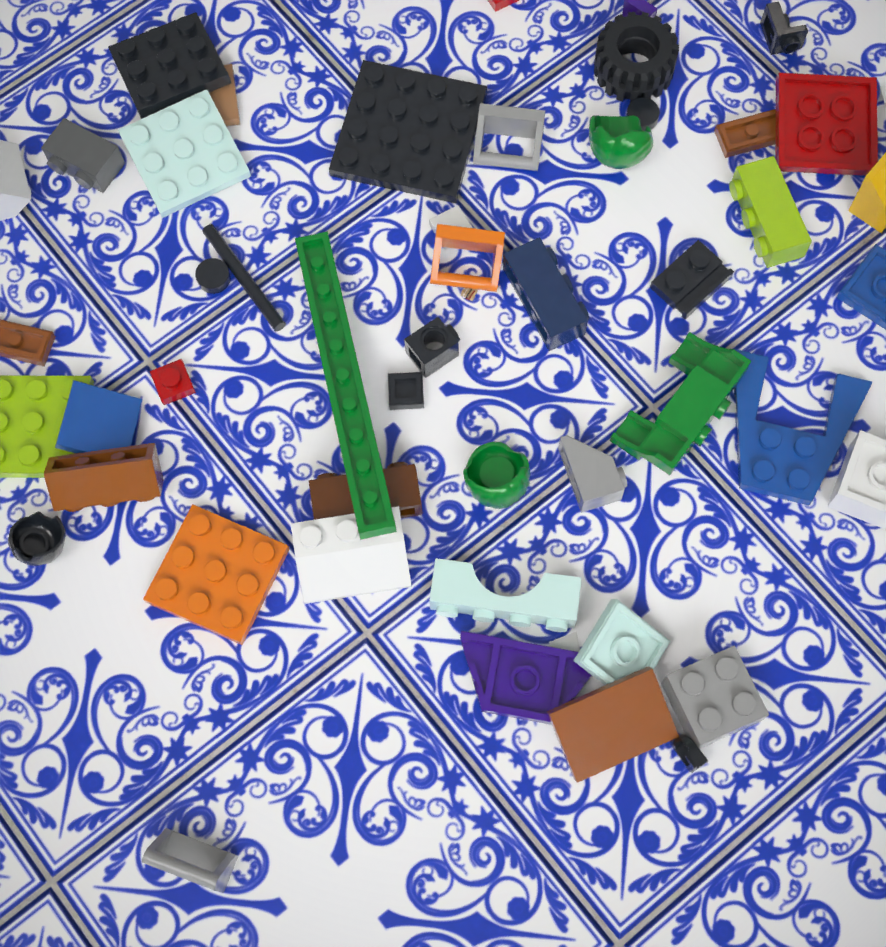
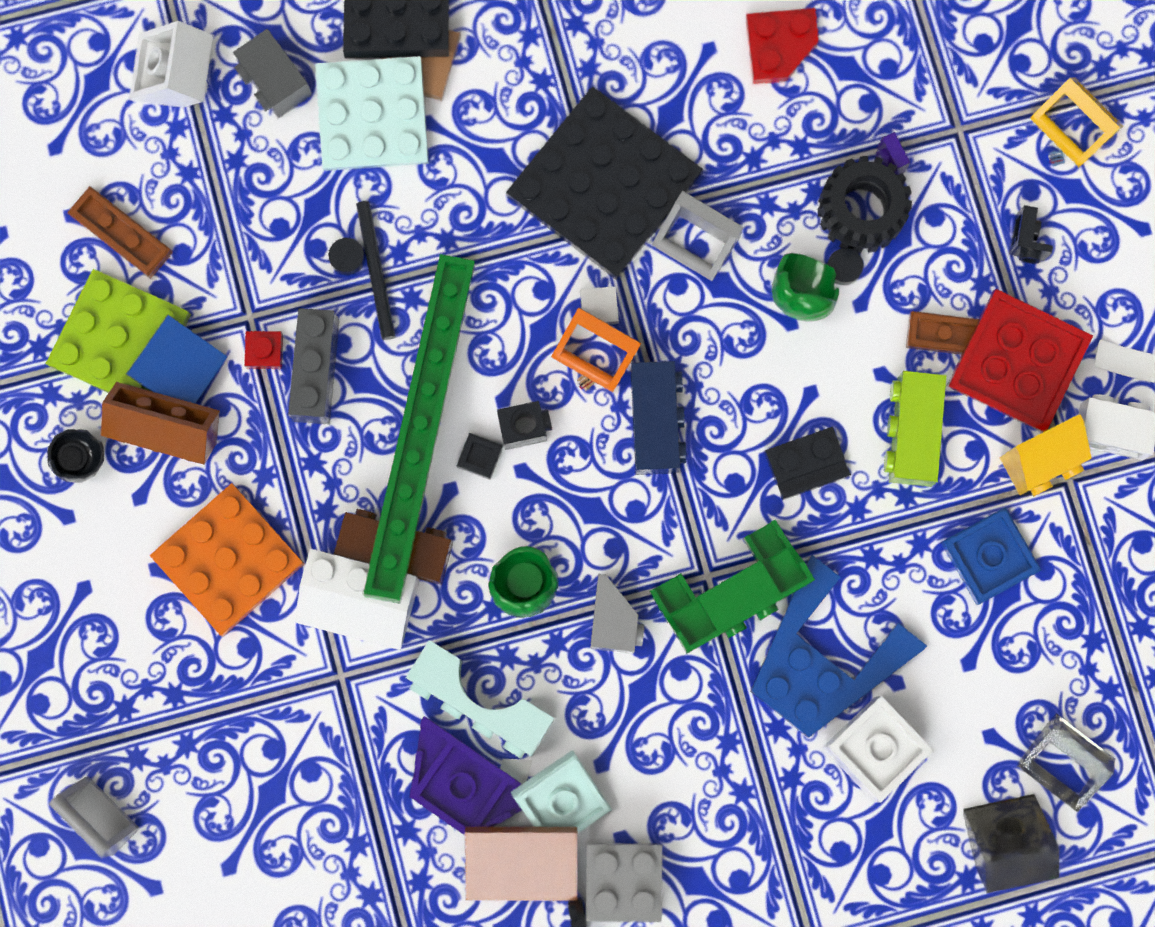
camera: 20 degrees right, 10 degrees up
none -> dark grey brick [288,308,339,425]

